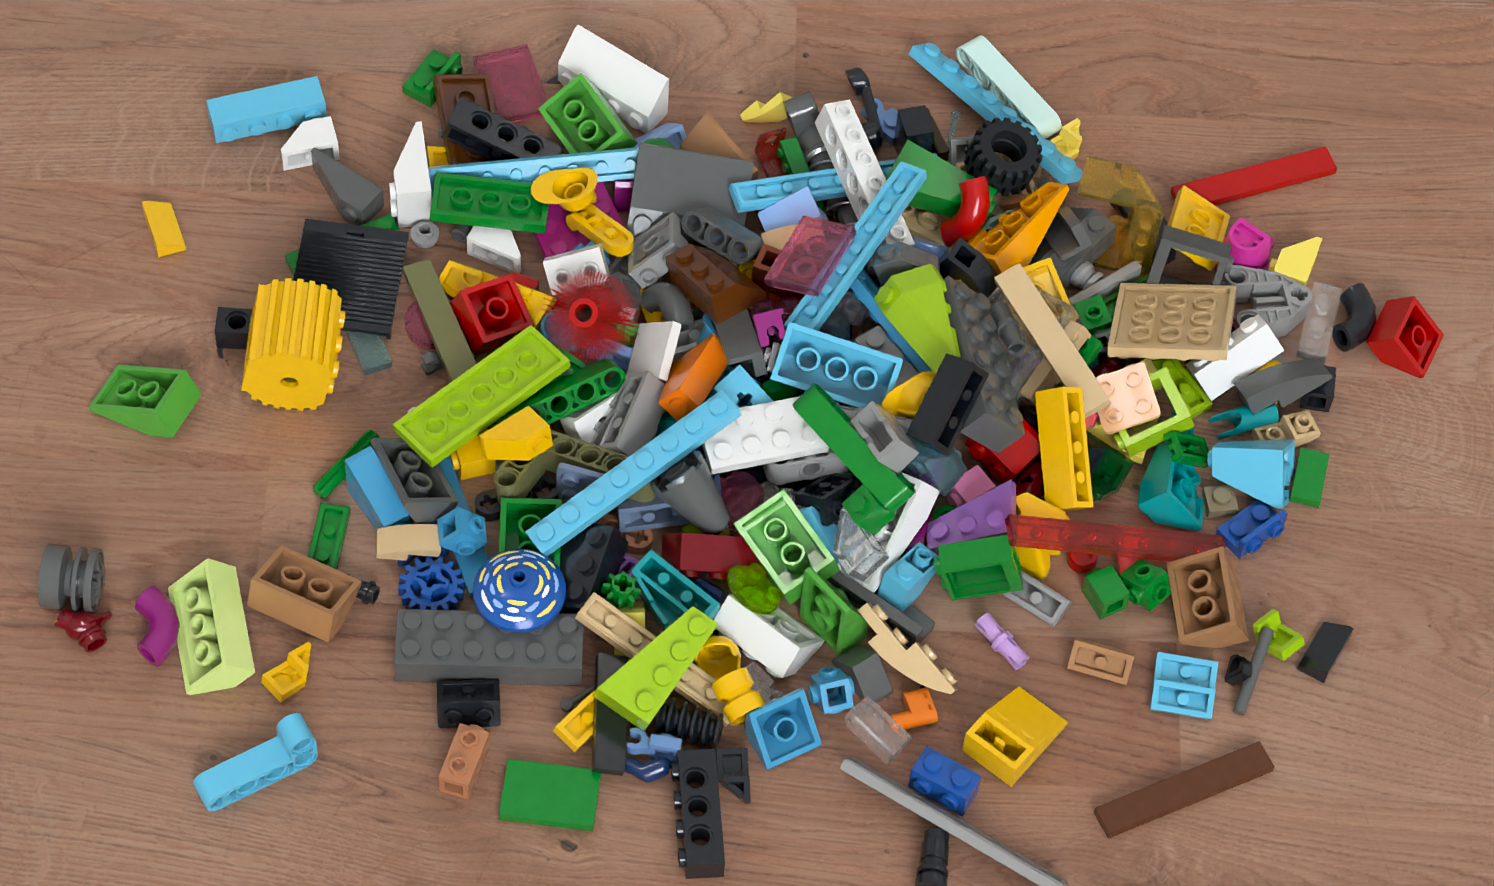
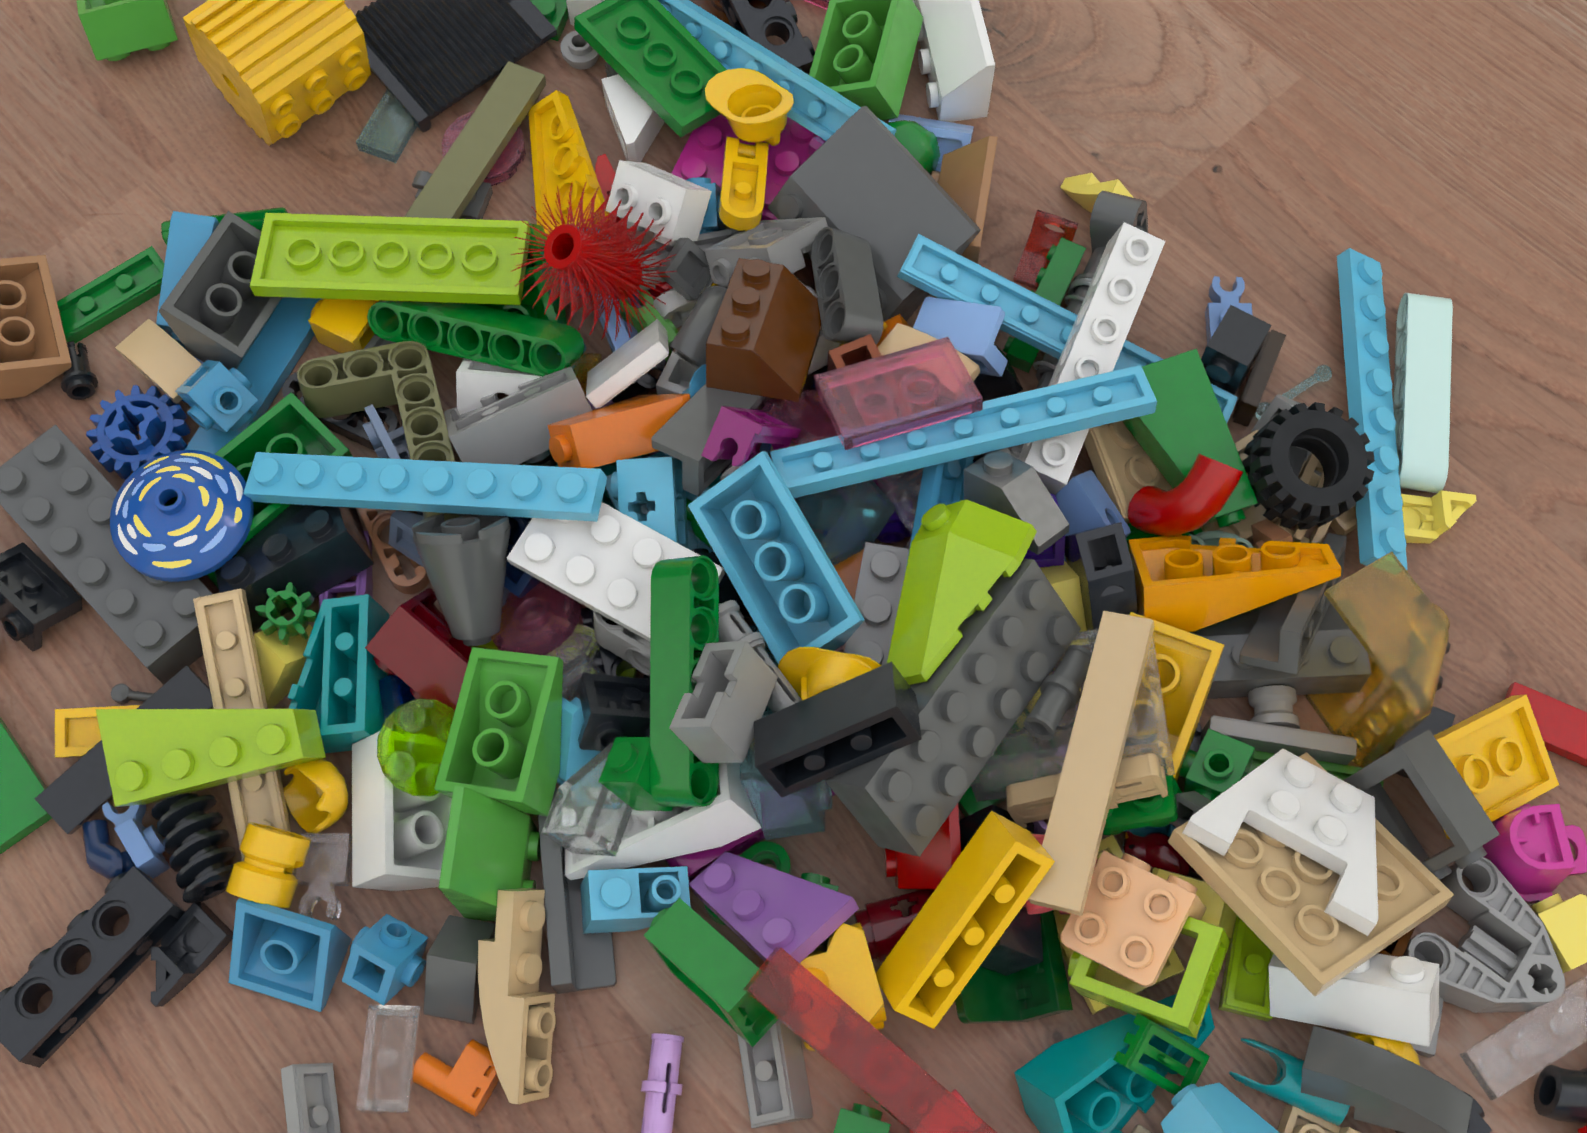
camera: 50 degrees right, 10 degrees up
red slope [450,273,535,355] -> none
yellow slope [479,406,553,461] -> none
black piece [845,67,883,150] -> none
bright pink brick [947,465,996,508] -> none
none -> white wing [1182,749,1378,936]

